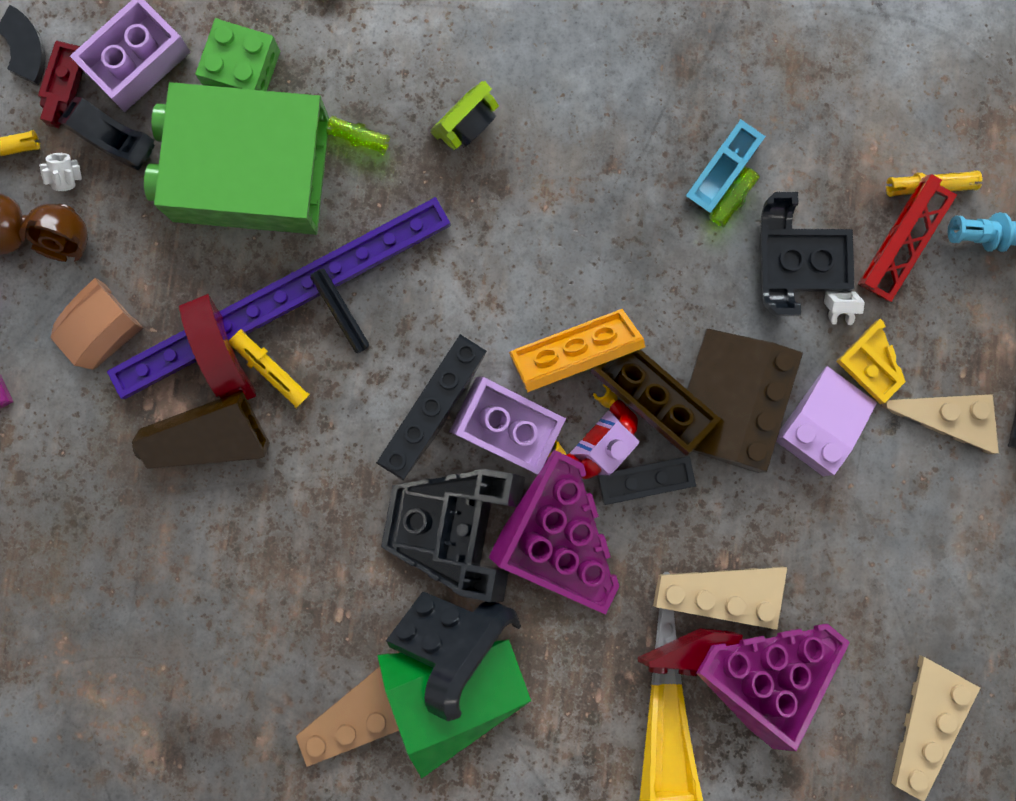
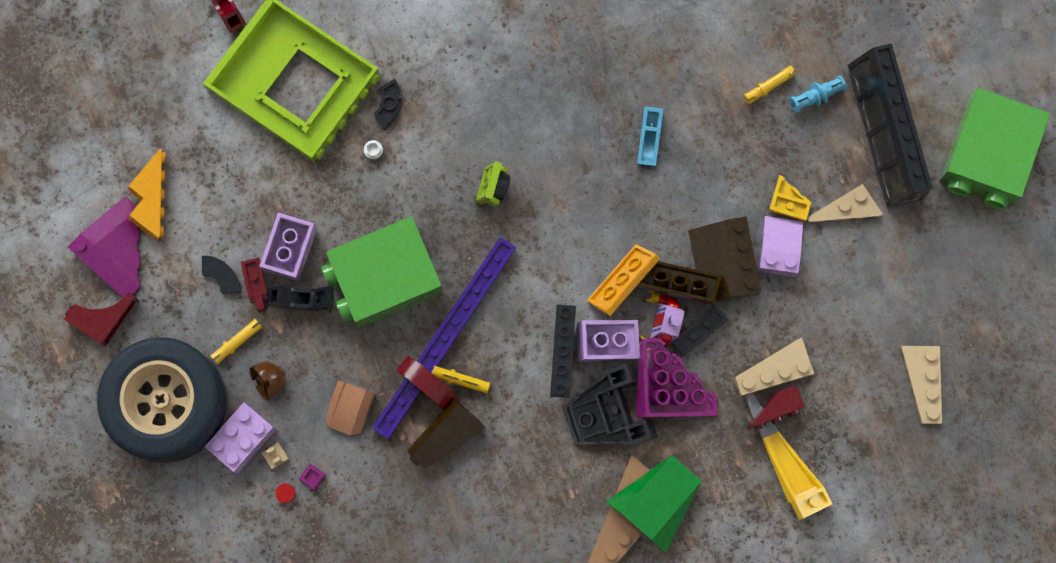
camera: 15 degrees left, 5 degrees down
reddish brown cylinder [19,204,88,262] -> none
white gear [39,153,82,191] -> none
bright green piece [195,18,281,91] -> none
black axle [310,268,369,353] -> none
clear neon green pin [326,115,390,154] -> none
black piece [386,592,521,722] -> none
magenta slope [697,623,850,751] -> none
clear neon green pin [709,167,760,227] -> none
black piece [761,192,855,316] -> none
white tile [824,291,865,325] -> none
red fence [858,174,957,302] -> none

